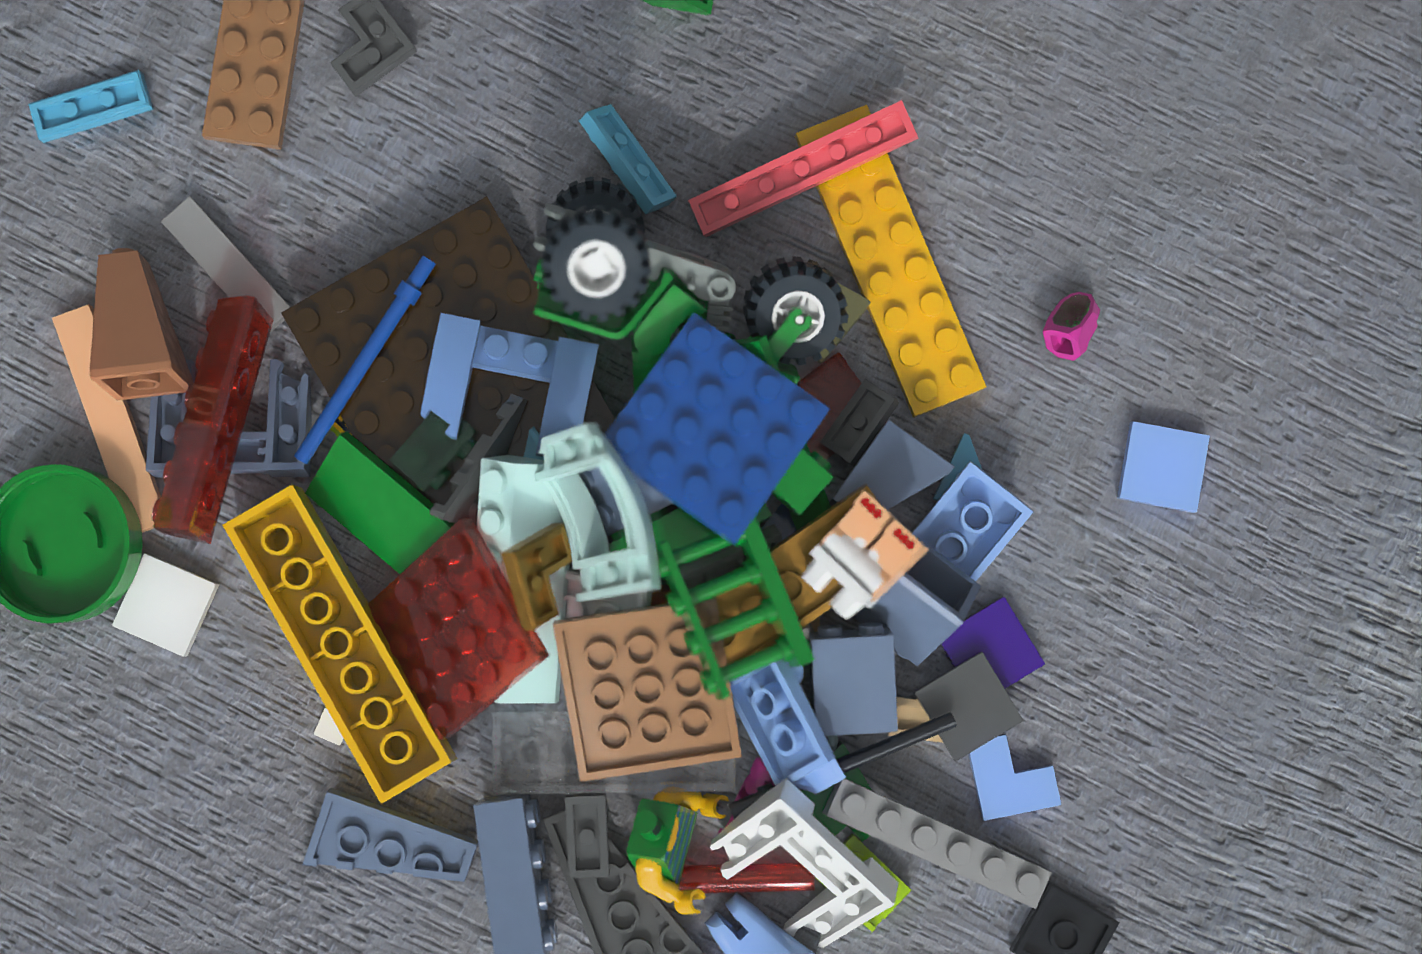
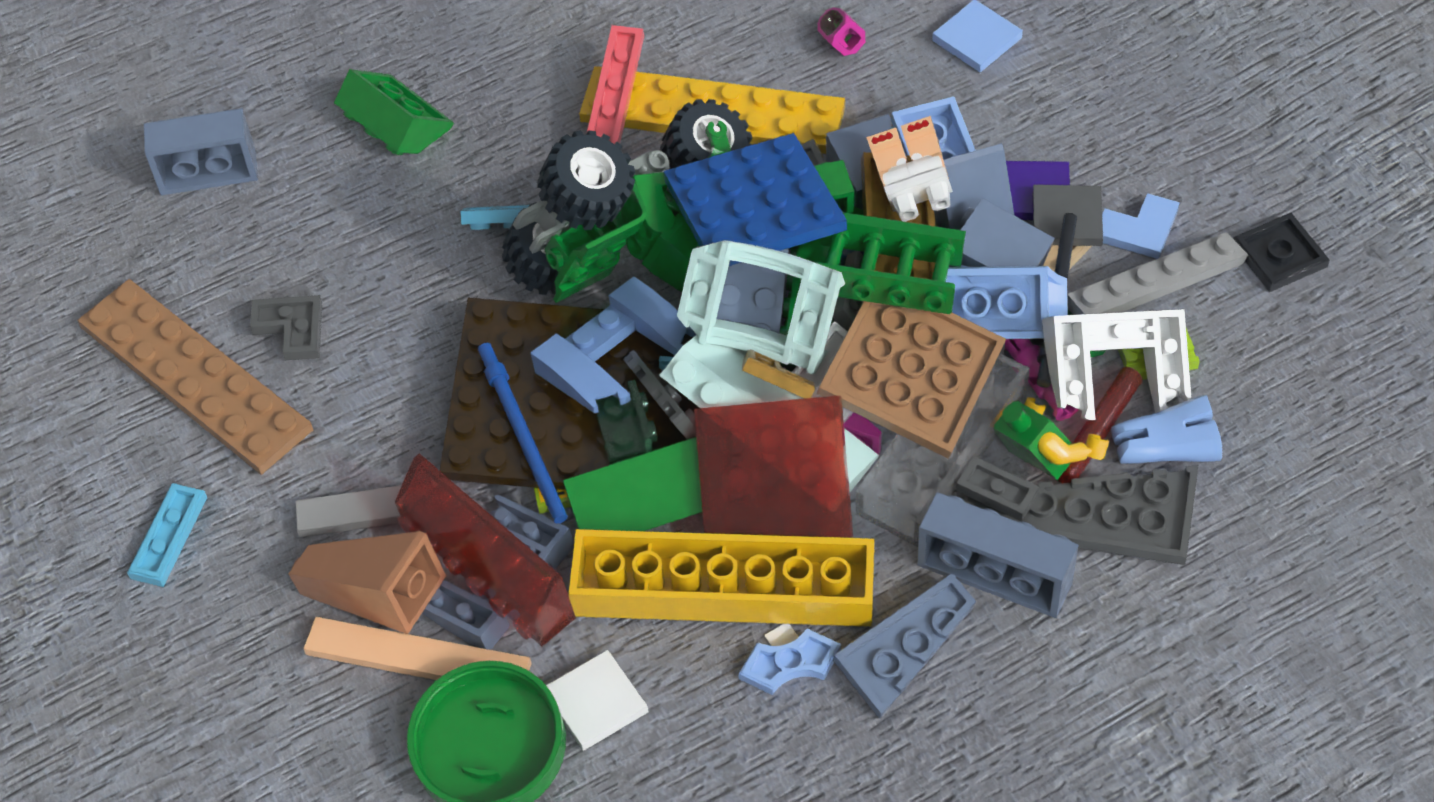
camera: 50 degrees left, 30 degrees down
none -> light blue tile [739,629,841,695]

